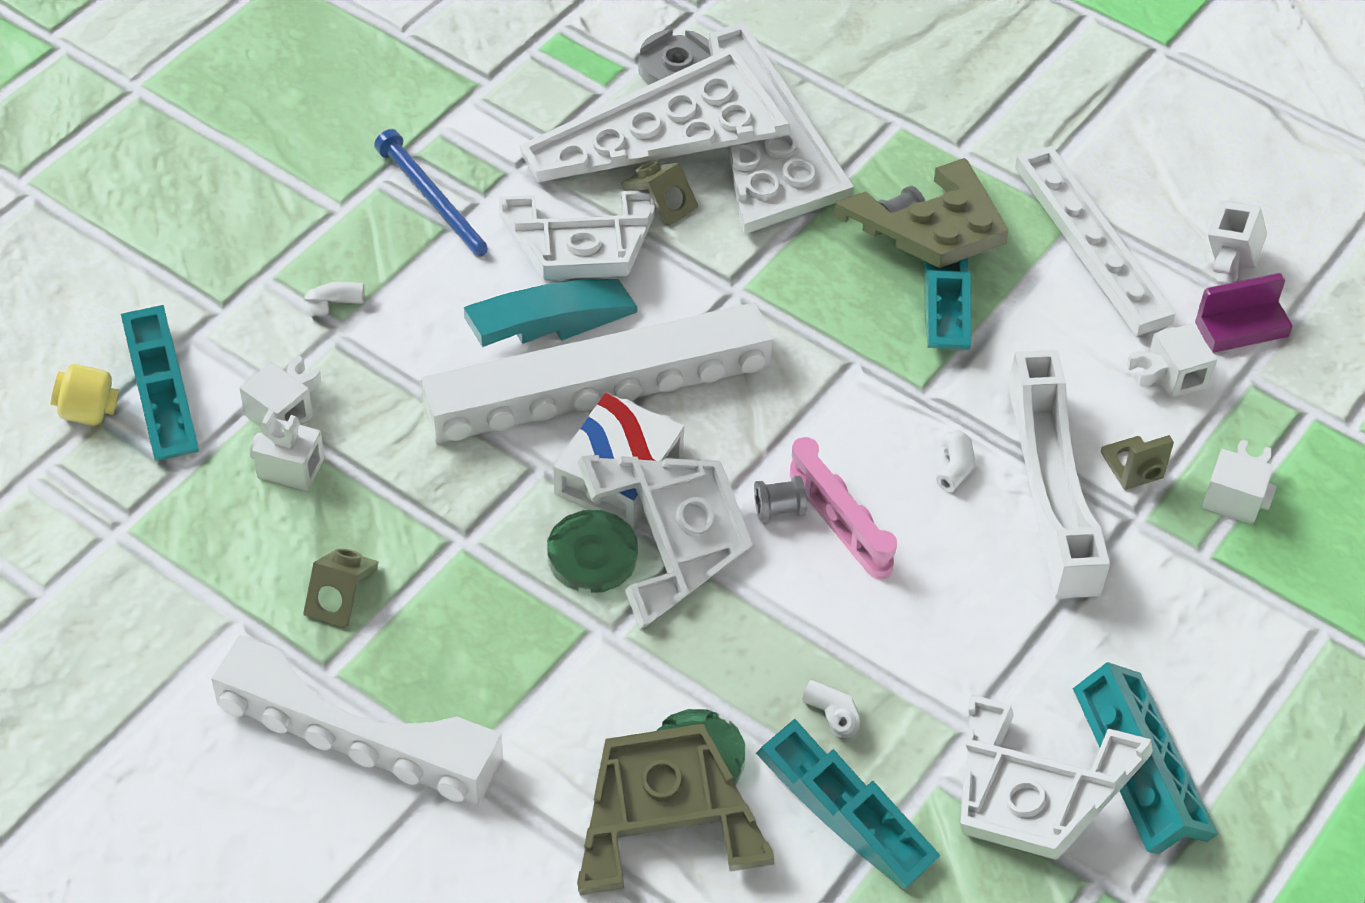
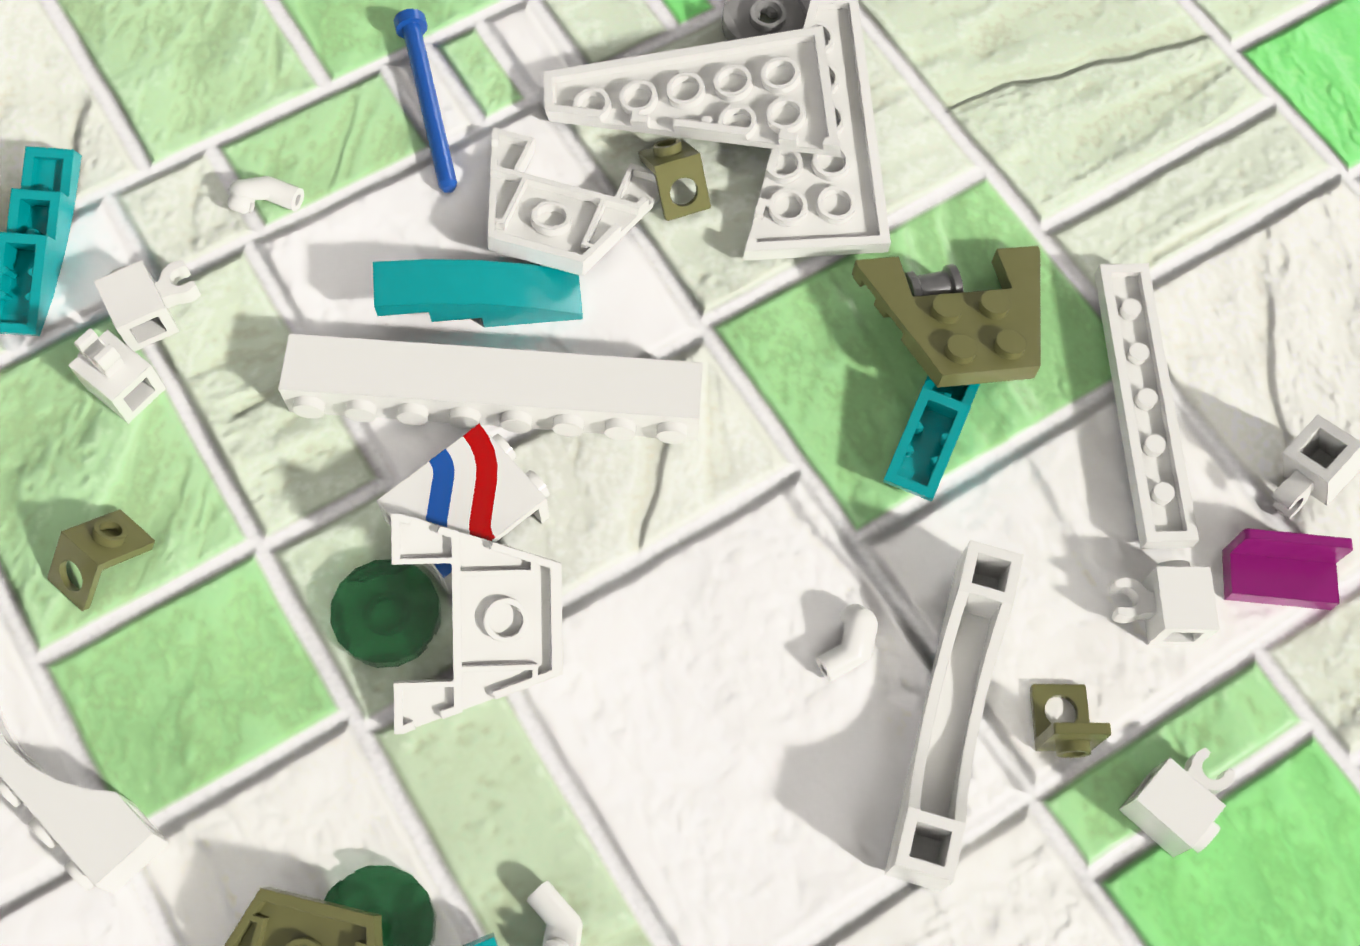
camera: 20 degrees right, 15 degrees up
flat silver bush [754,476,807,521] -> none
bright pink plate [790,437,897,579] -> none

